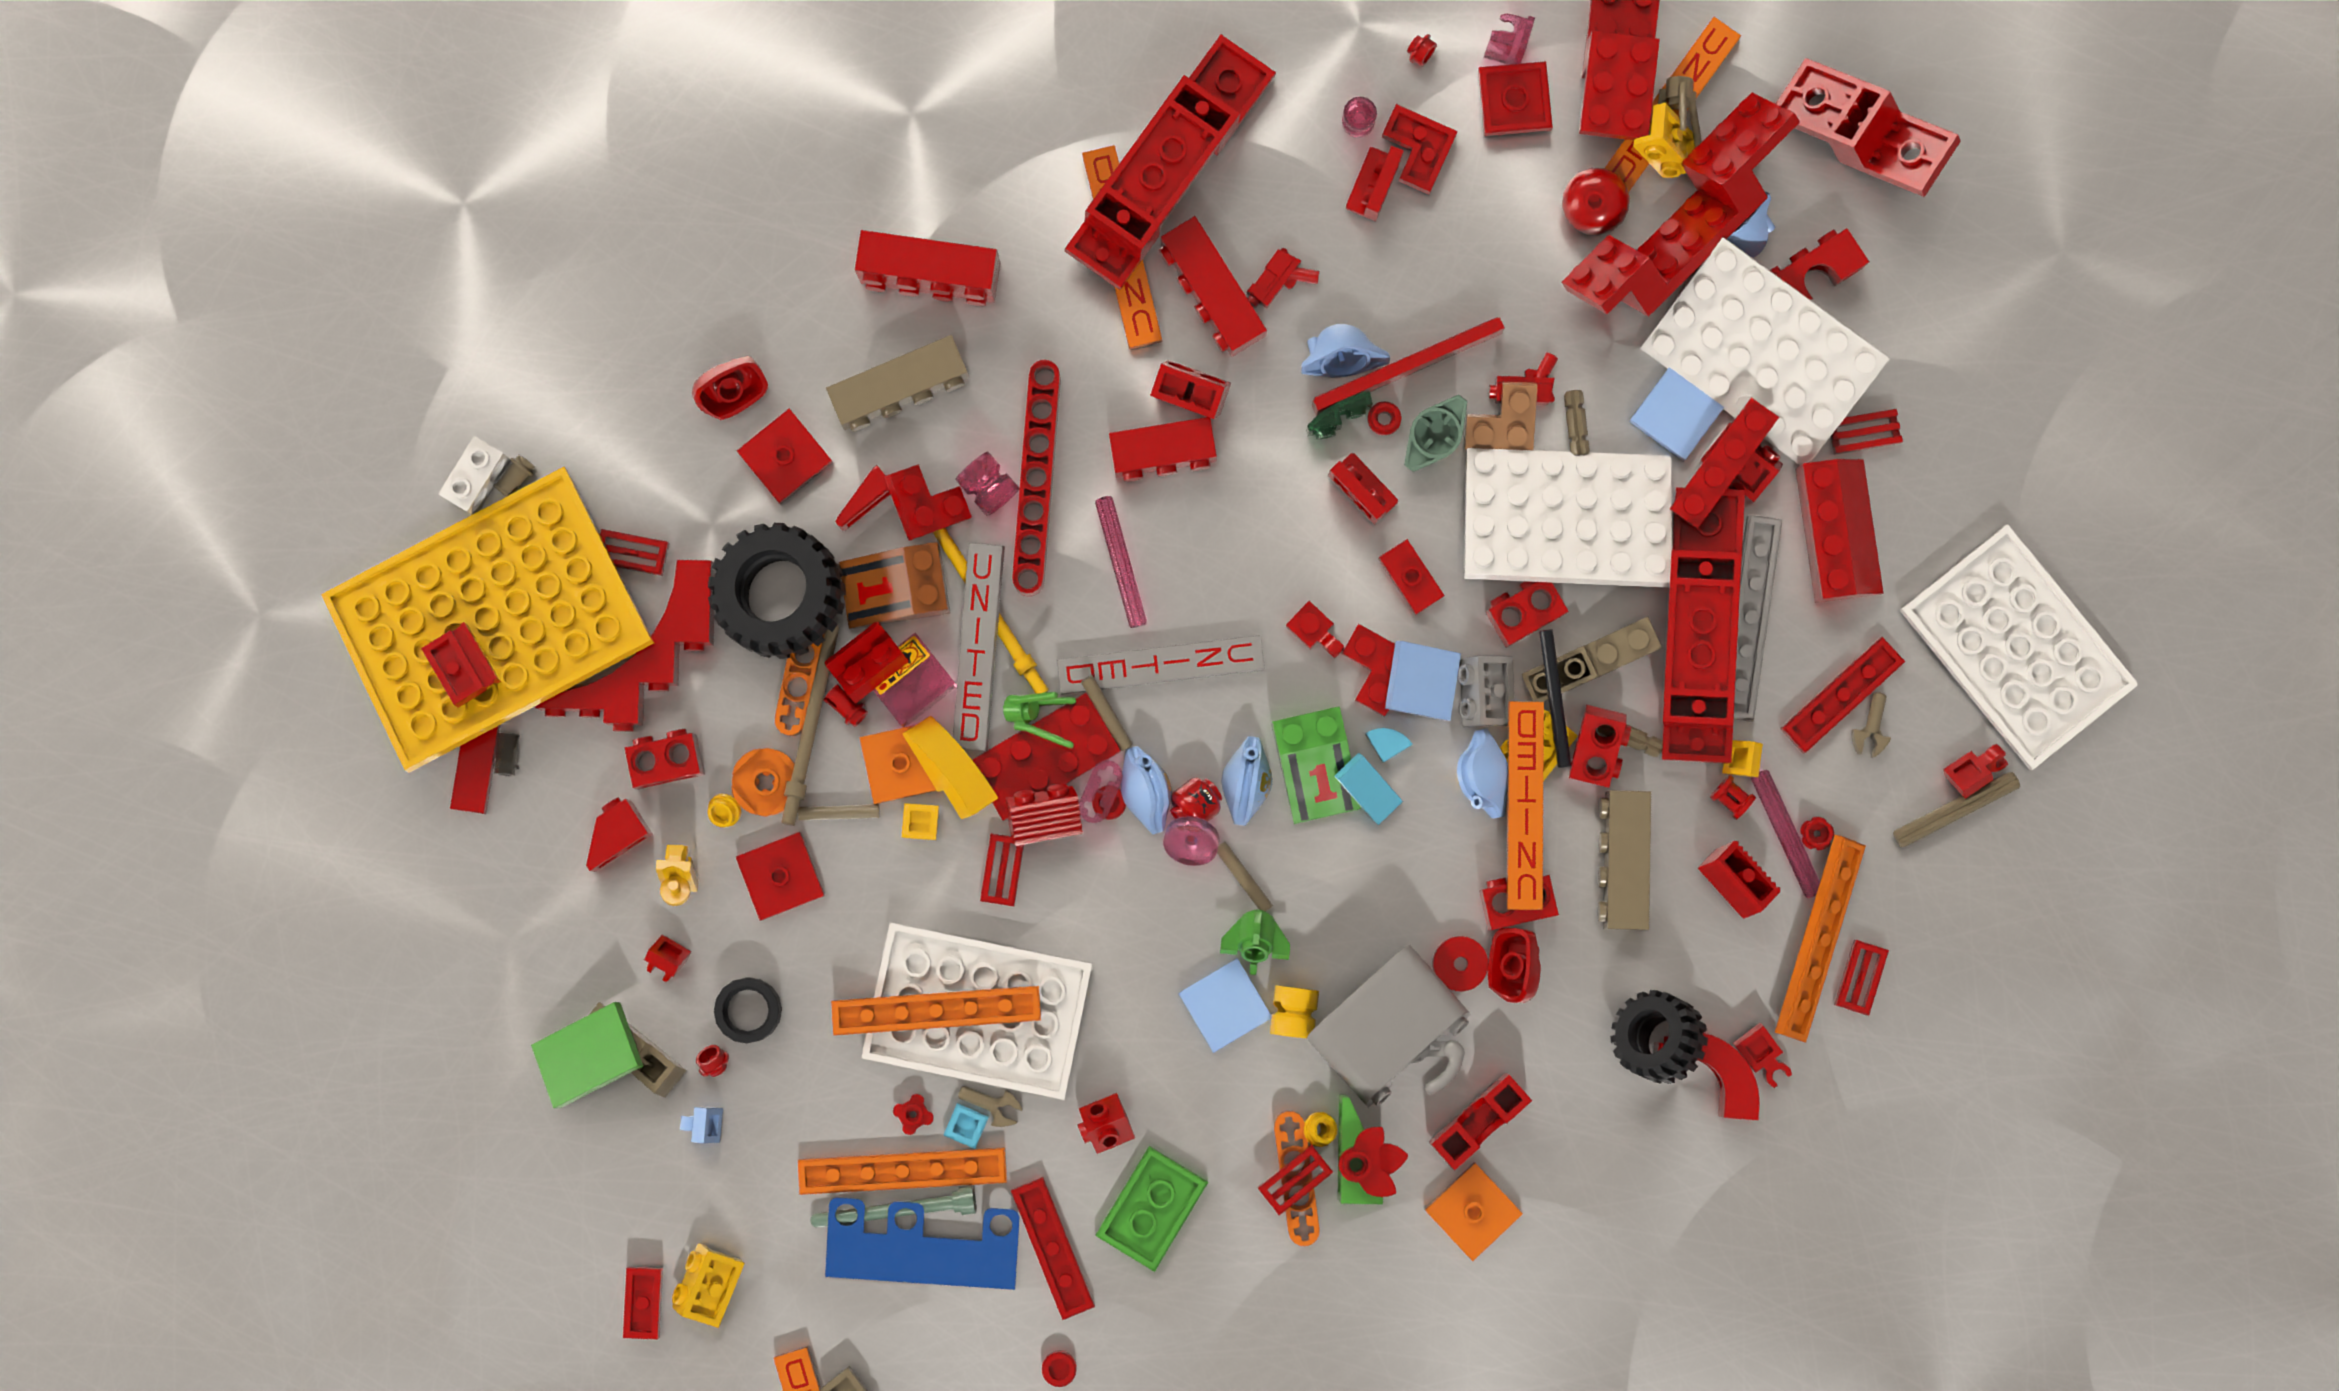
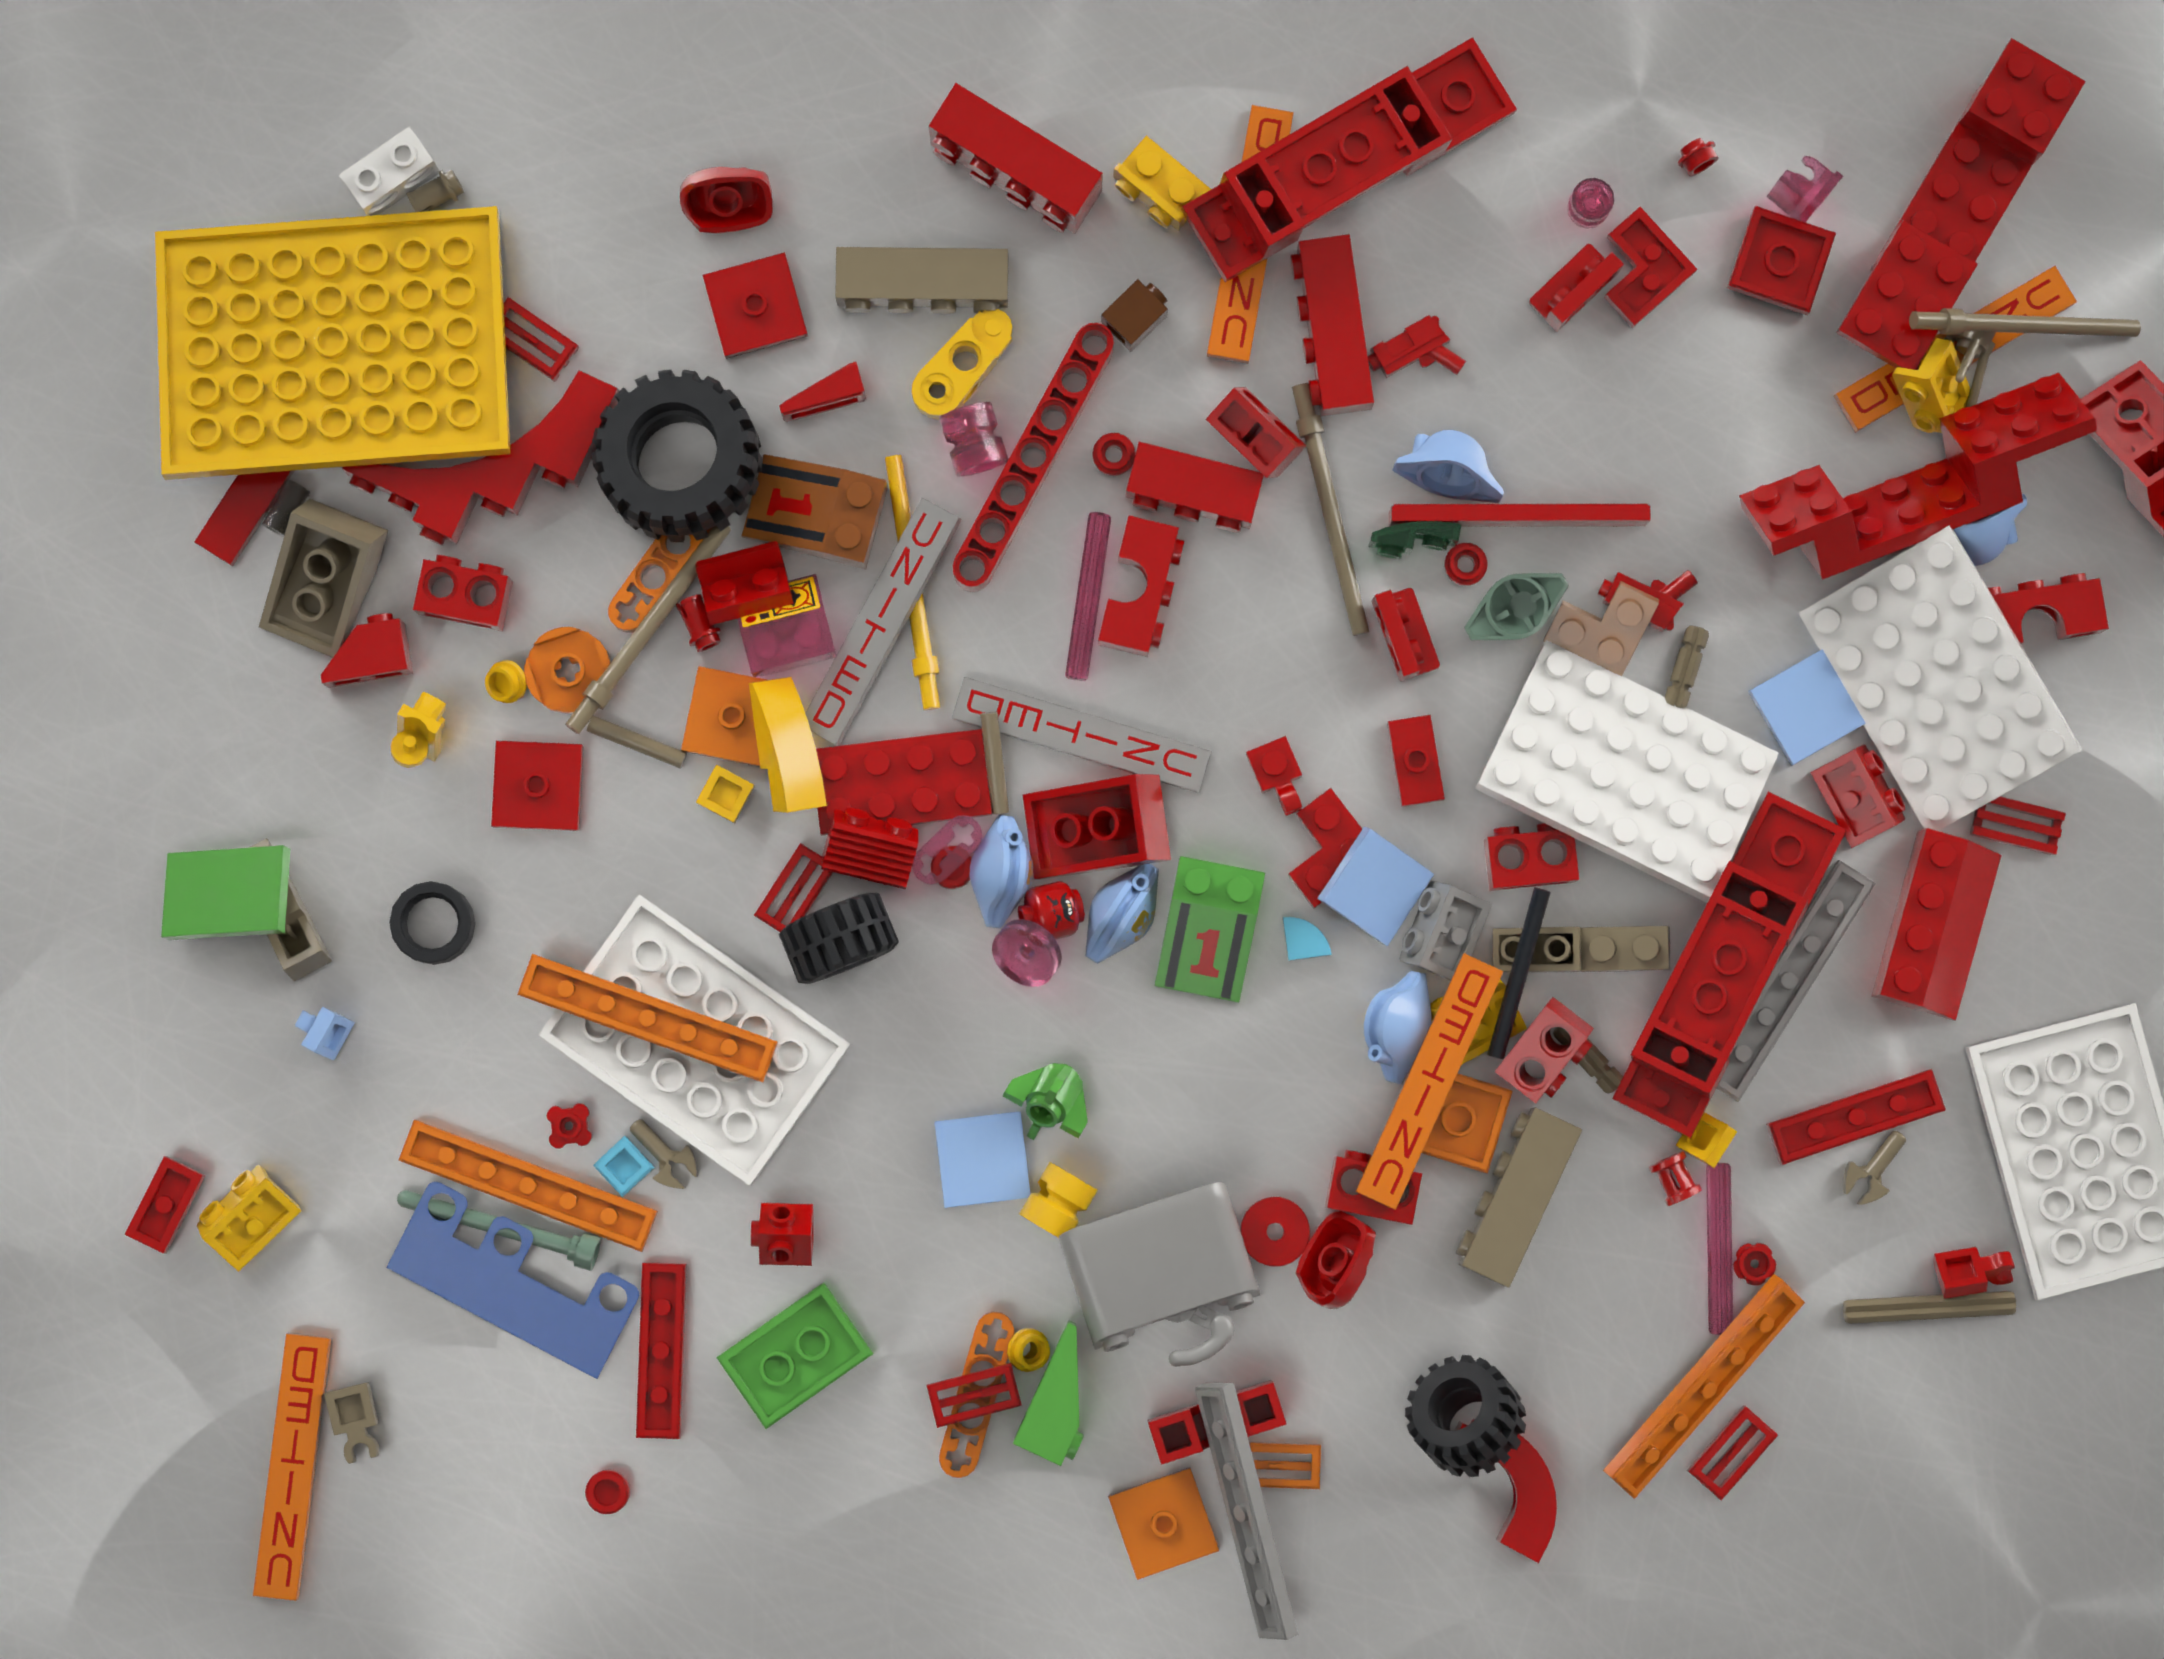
camera: 20 degrees right, 0 degrees up
red plate [421,622,501,708] -> none
red tile [644,934,692,982] -> none
red plate [696,1045,729,1077] -> none
red plate [884,464,972,541] -> none
bright green plant [1003,692,1076,748] -> none
dark tan piece [1214,841,1273,912] -> none
medium azure tile [1334,753,1403,825] -> none
red plate [1338,1127,1408,1197] -> none
red cylinder [1562,168,1630,235] -> none
red plate [1669,397,1779,529] -> none
red brick [1698,841,1780,919] -> none
red plate [1732,1023,1792,1088] -> none
none -> dark tan slope [259,499,388,658]
none -> black tyre [779,893,899,984]
none -> yellow piece [911,309,1013,420]
none -> red slope [1022,774,1171,880]
none -> red plate [1092,433,1135,476]
none -> red arch [1098,515,1185,657]
none -> reddish brown brick [1101,279,1168,352]
none -> yellow bracket [1113,135,1211,231]
none -> light grey tile [1195,1383,1298,1640]
none -> orange tile [1249,1442,1321,1489]
none -> dark tan bar [1292,383,1369,636]
none -> orange plate [1422,1073,1513,1174]
none -> dark tan bar [1909,308,2141,337]

